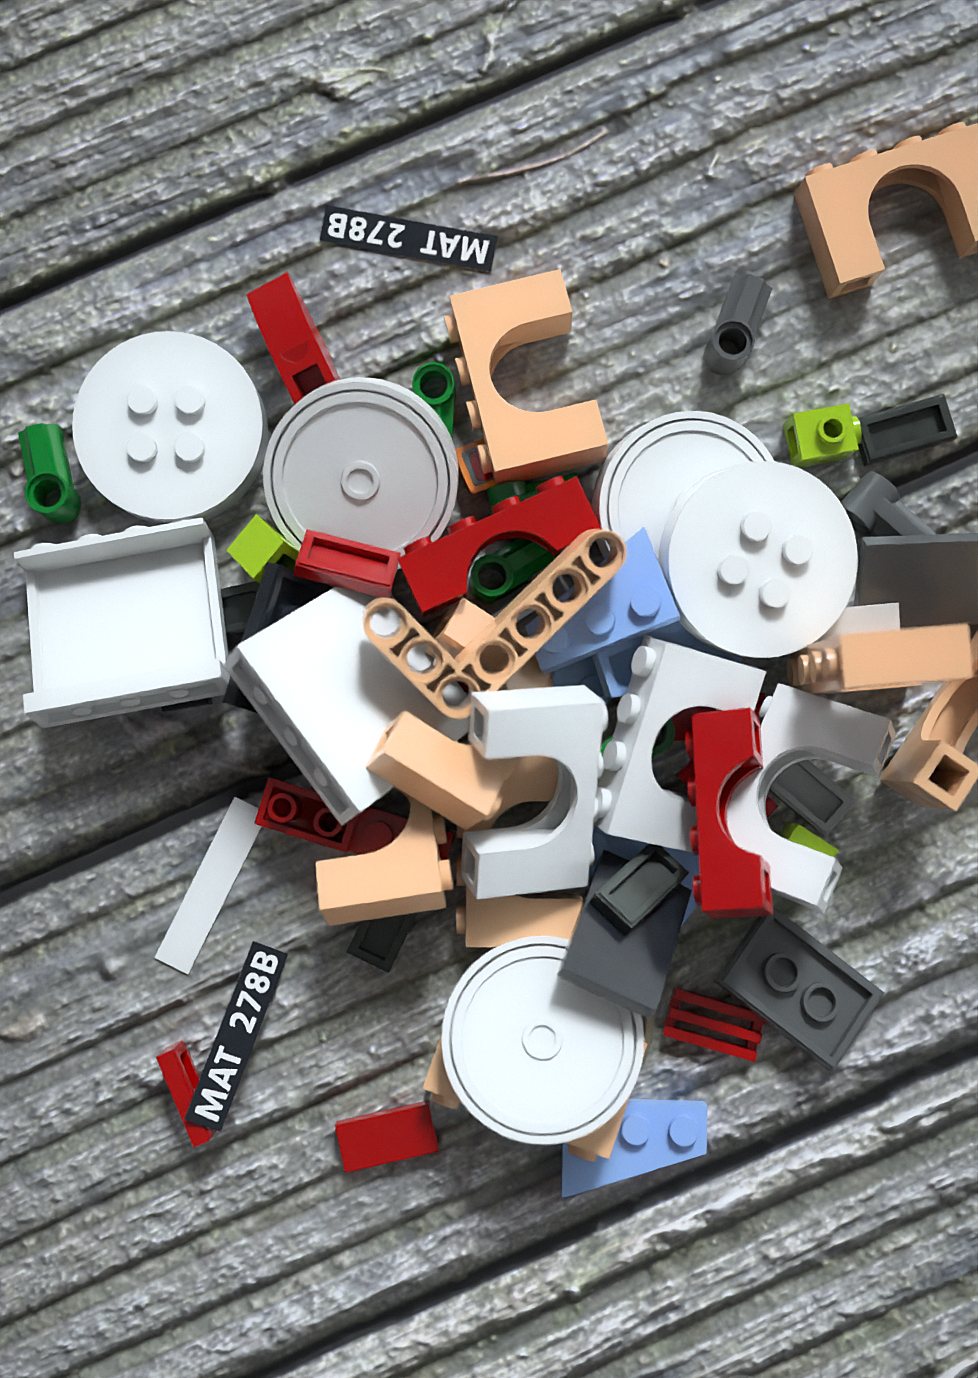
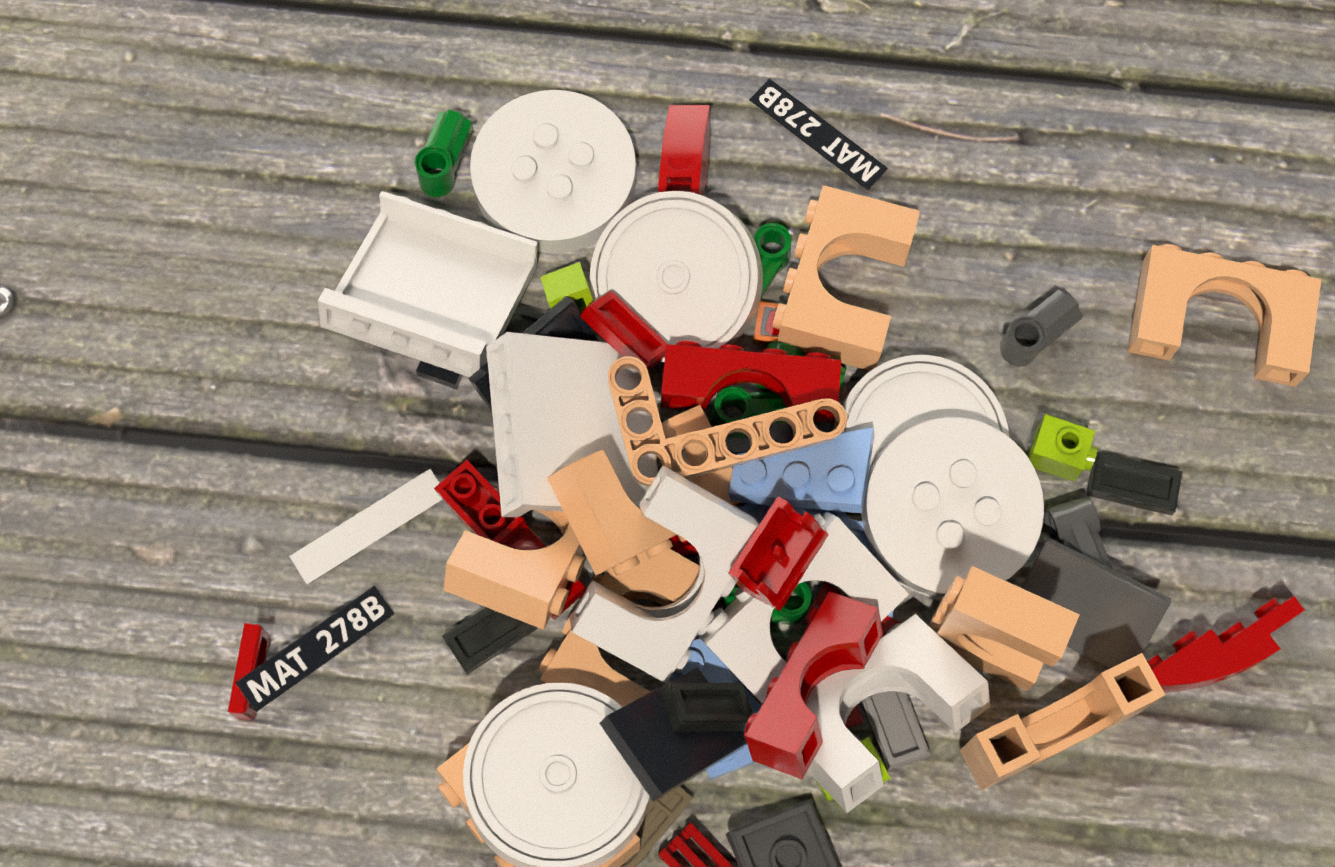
camera: 35 degrees right, 15 degrees down
red tile [335,1100,439,1173] -> none
none -> red hinge [728,496,829,611]

